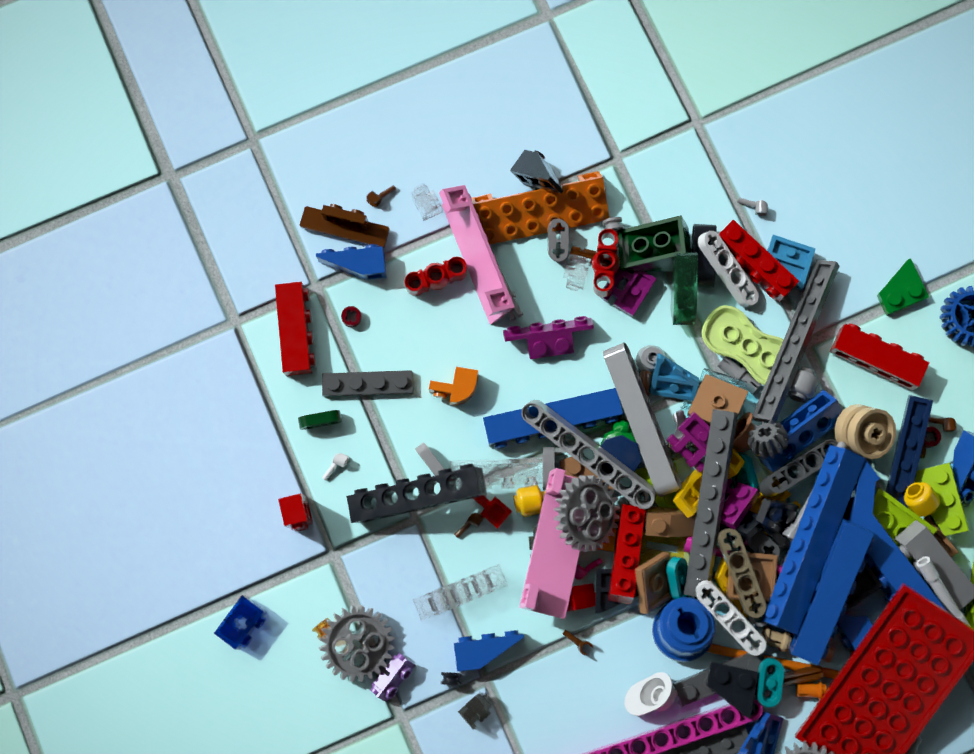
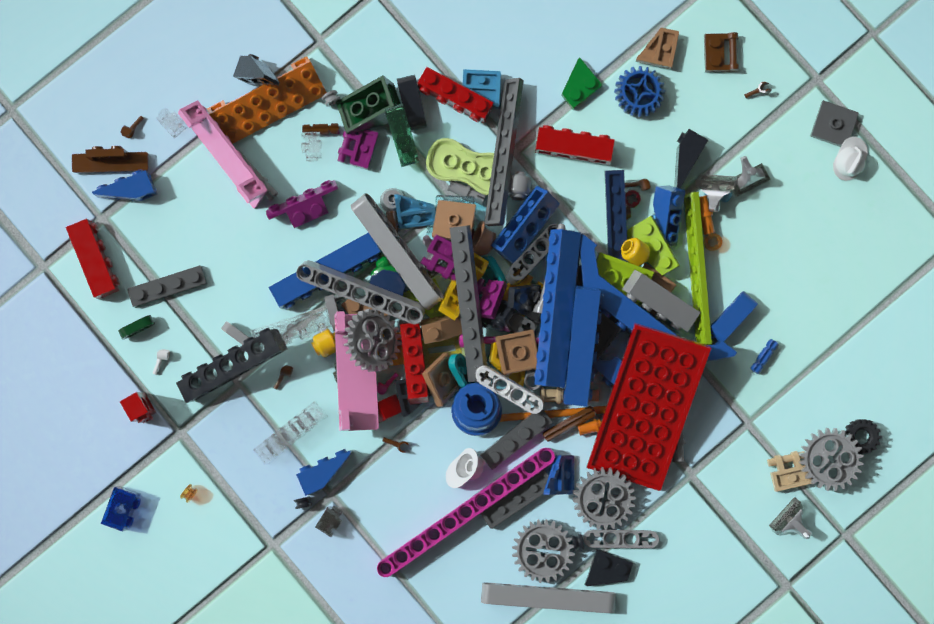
camera: 25 degrees left, 5 degrees up
light grey gear [318,605,395,682] -> none
dark red bush [341,306,362,327] -> none
medium lavender hinge [370,653,415,702] -> none
red piece [404,256,467,296] -> none
orange brick [429,367,479,406] -> none
red plate [473,496,512,529] -> none
light grey beam [547,218,569,262] -> none
red piece [591,229,620,297] -> none
white beam [698,231,759,307] -> none
black wing [706,662,758,718] -> none
dark tan beam [718,528,766,618] -> none
light grey hand [737,197,768,216] -> none
dark grey gear [748,420,789,460] -> none
teal plate [756,658,784,707] -> none
tan wheel [835,404,896,459] -> none
white piece [916,557,971,627] -> none

